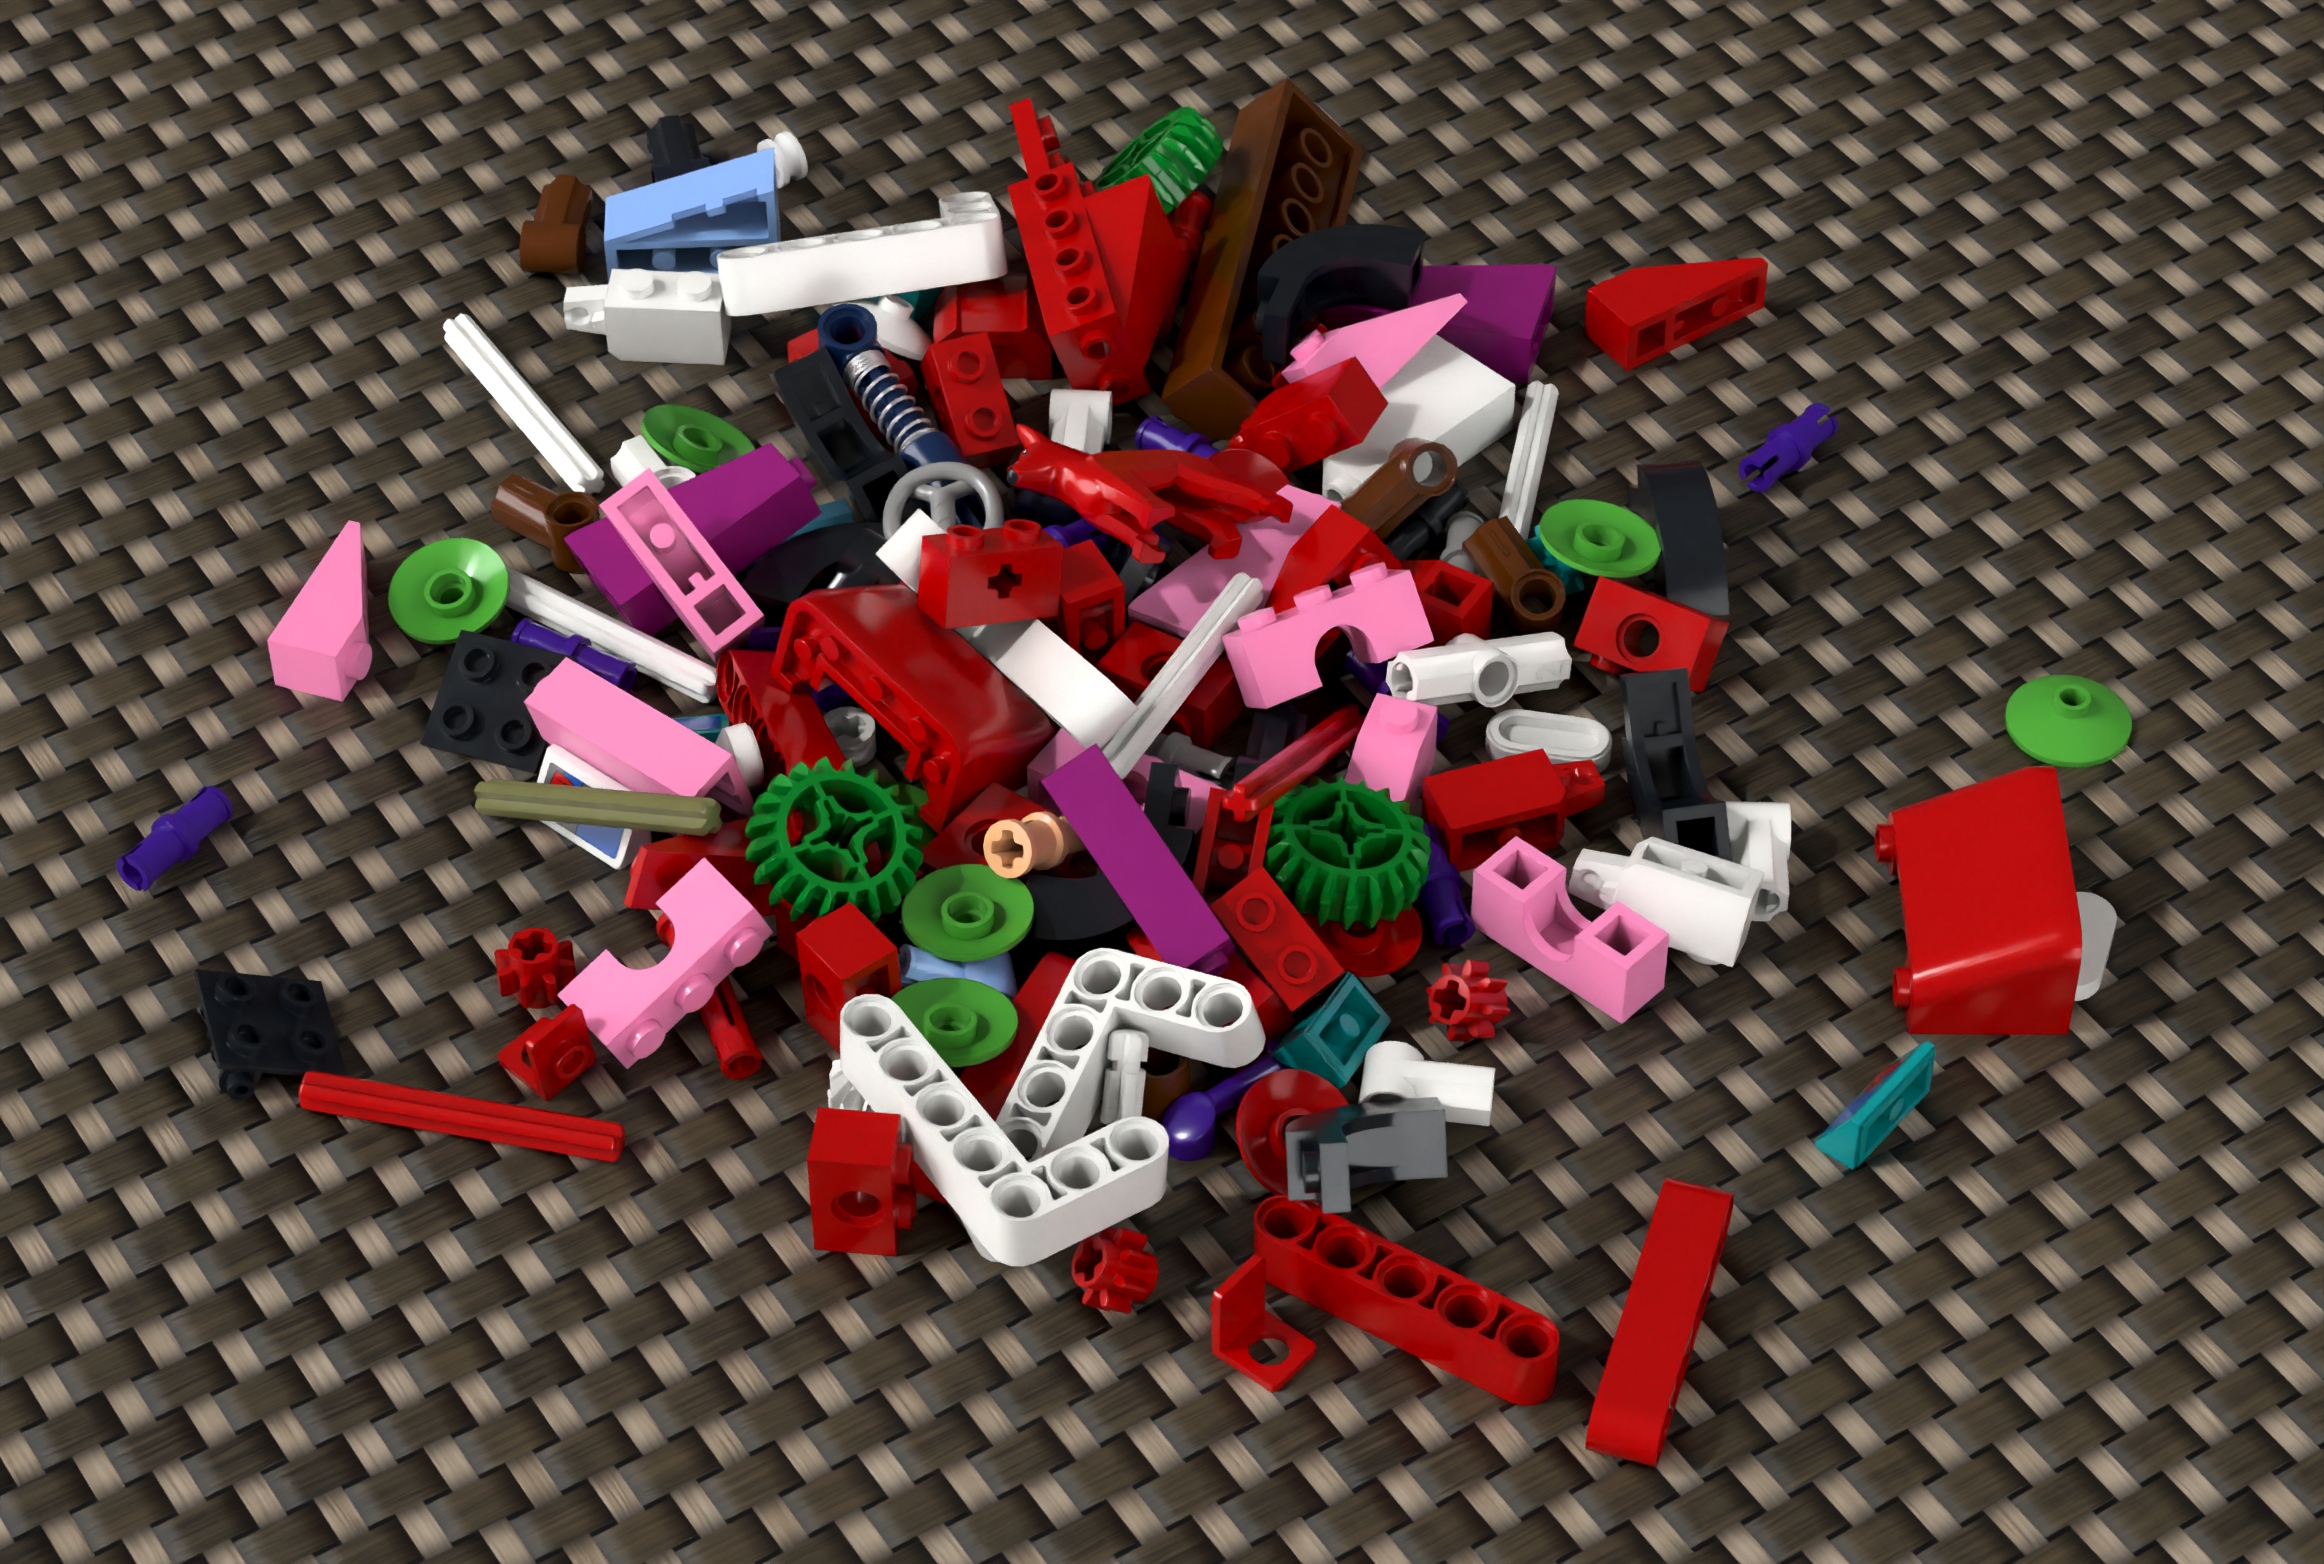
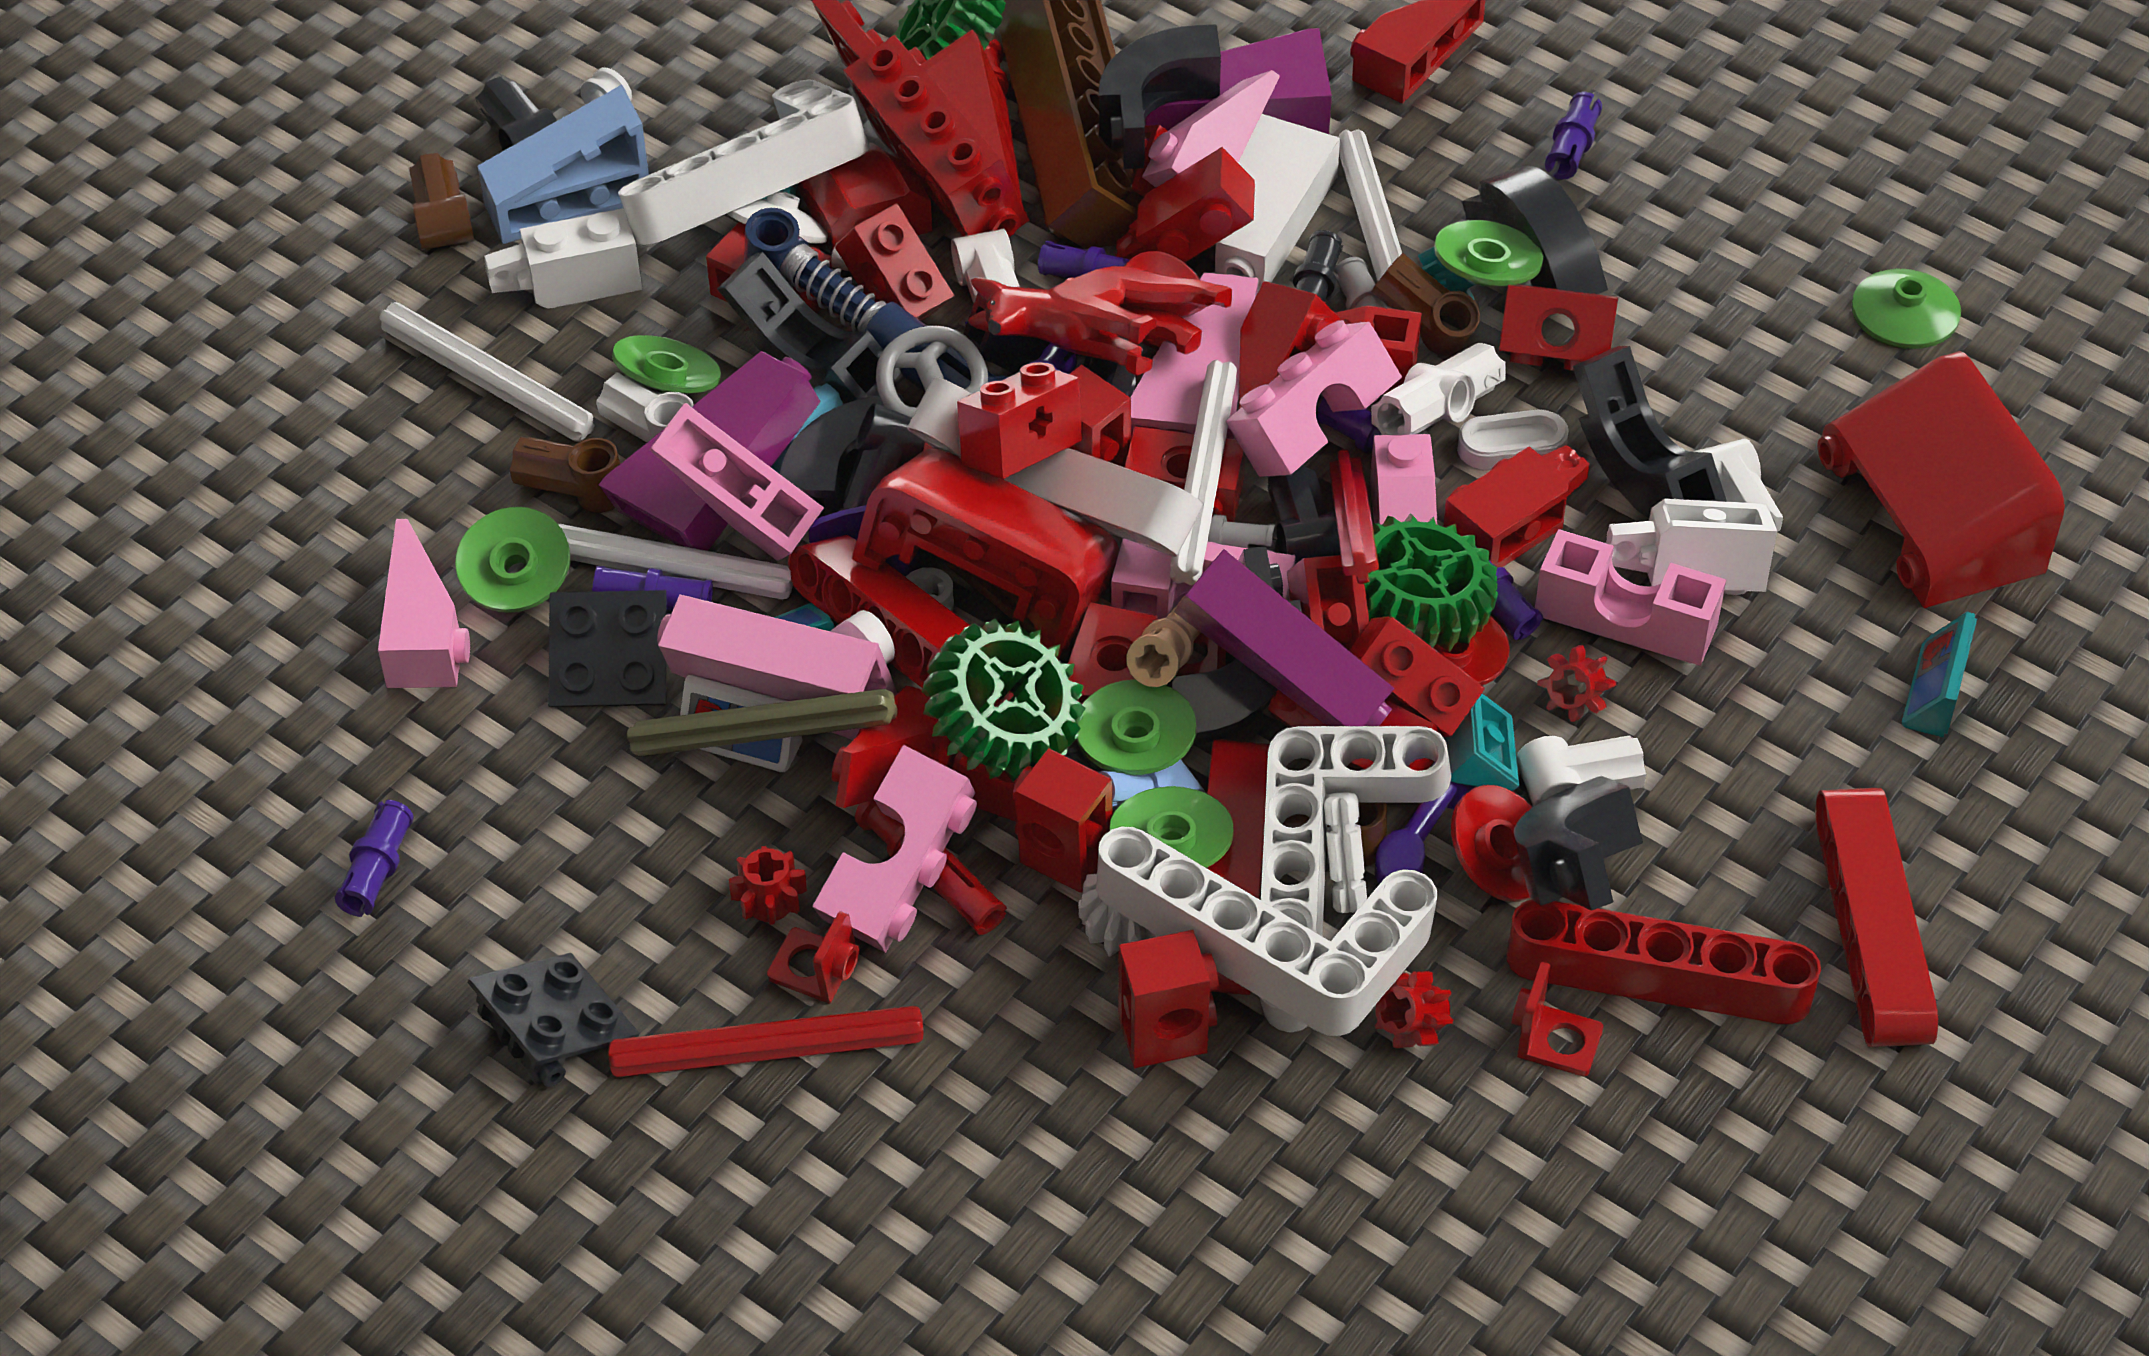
camera: 20 degrees left, 5 degrees up
reddish brown piece [1340,437,1458,540] -> none

